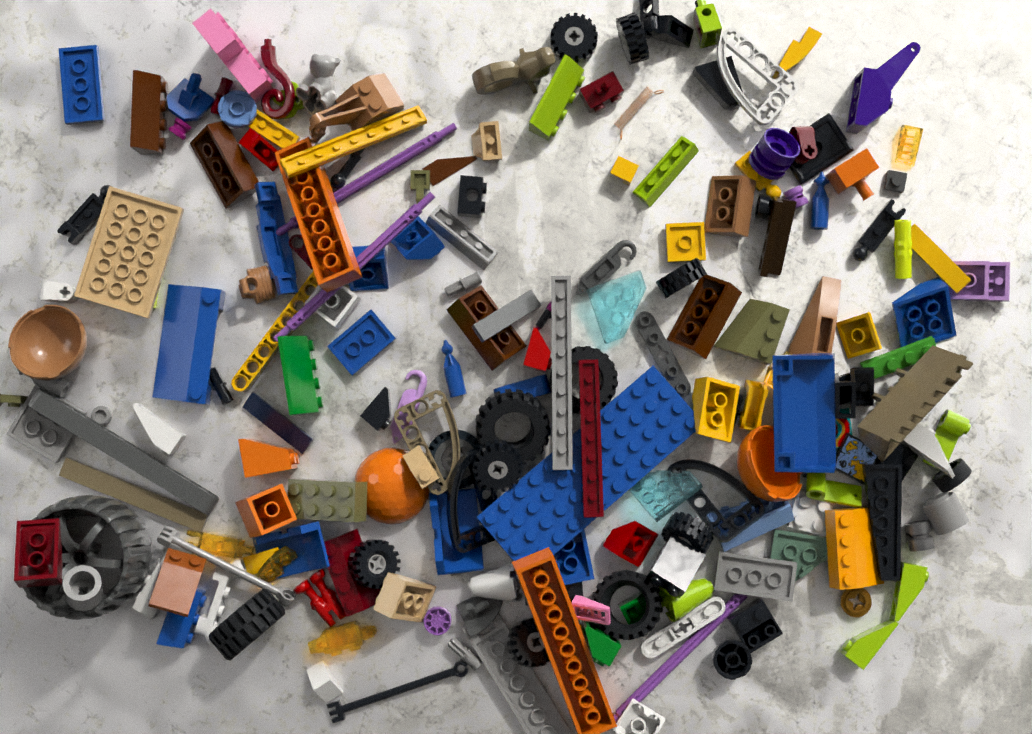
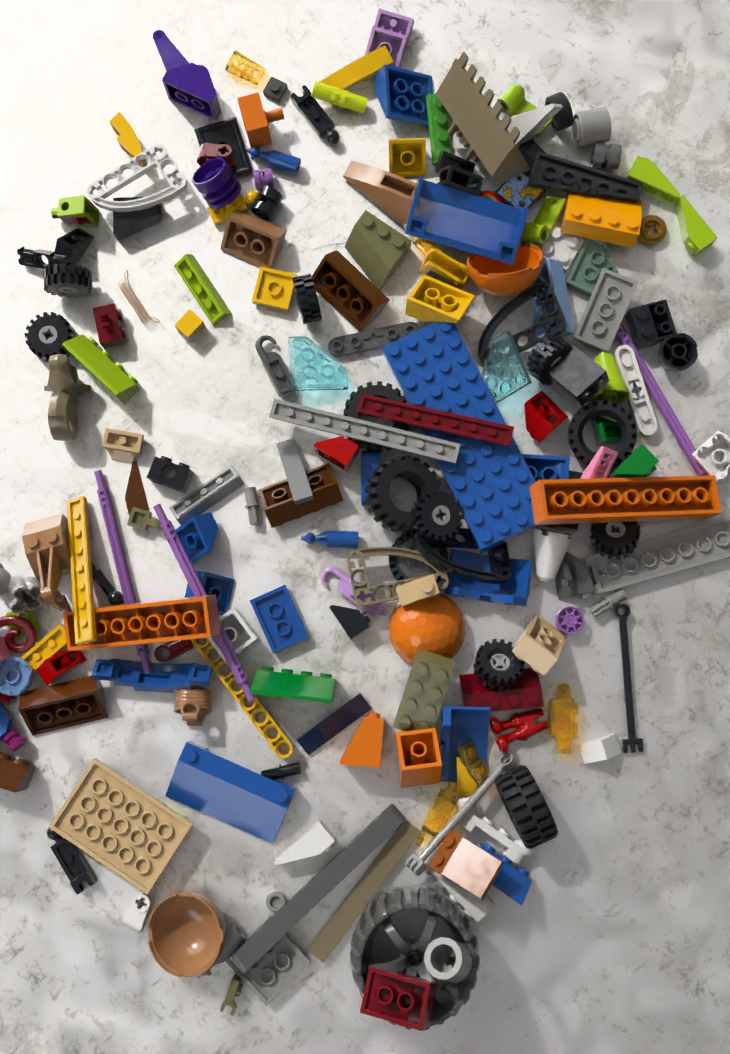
camera: 70 degrees left, 5 degrees down
black piece [535,302,552,331] -> none
dark brown panel [758,197,796,277] -> none

